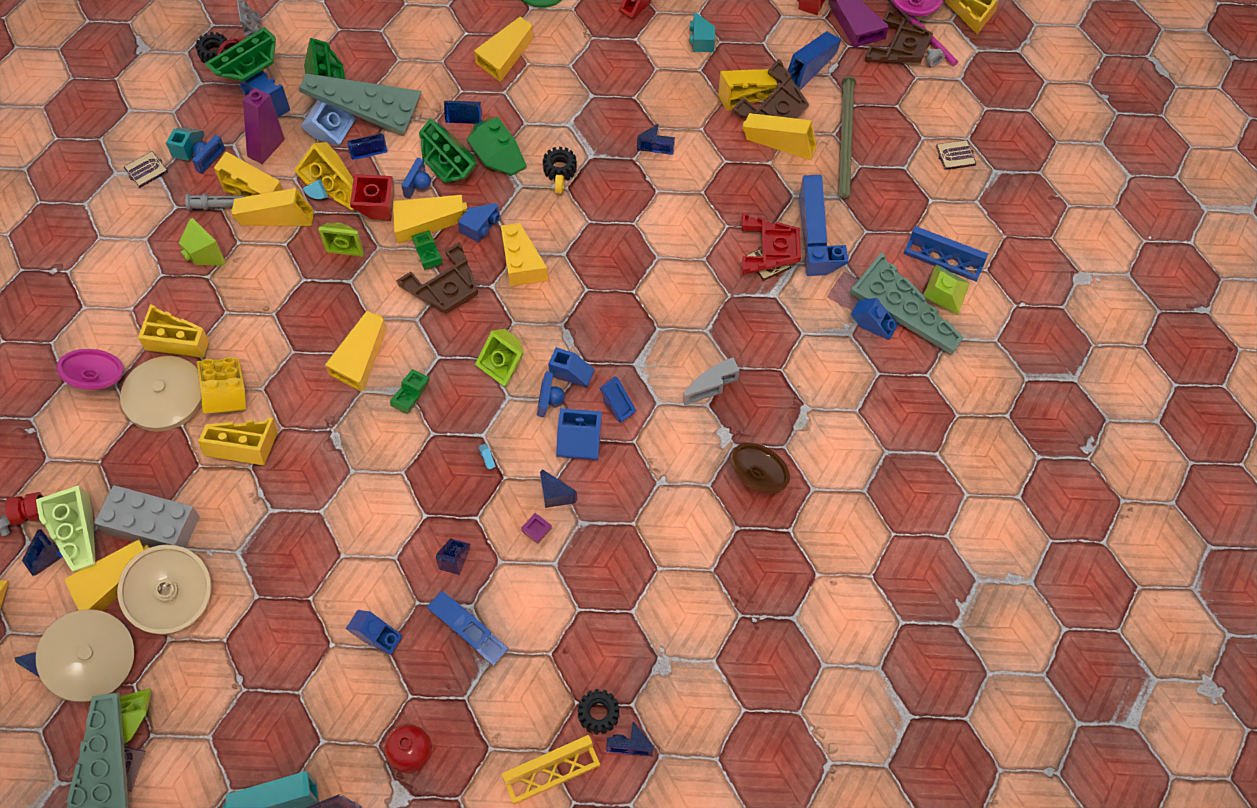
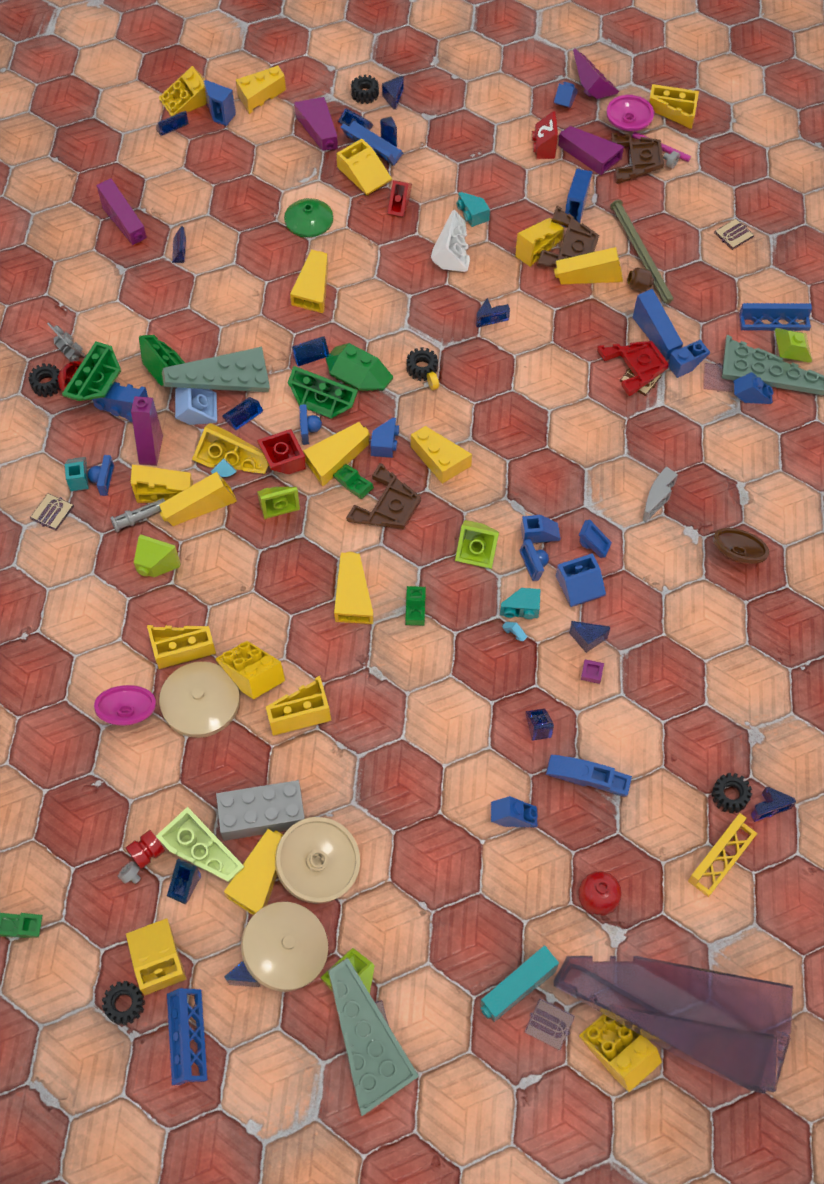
camera: 25 degrees left, 0 degrees up
none -> white wedge [431,210,470,272]
none -> teal slope [500,588,541,619]
none -> reddish brown head [627,268,654,292]

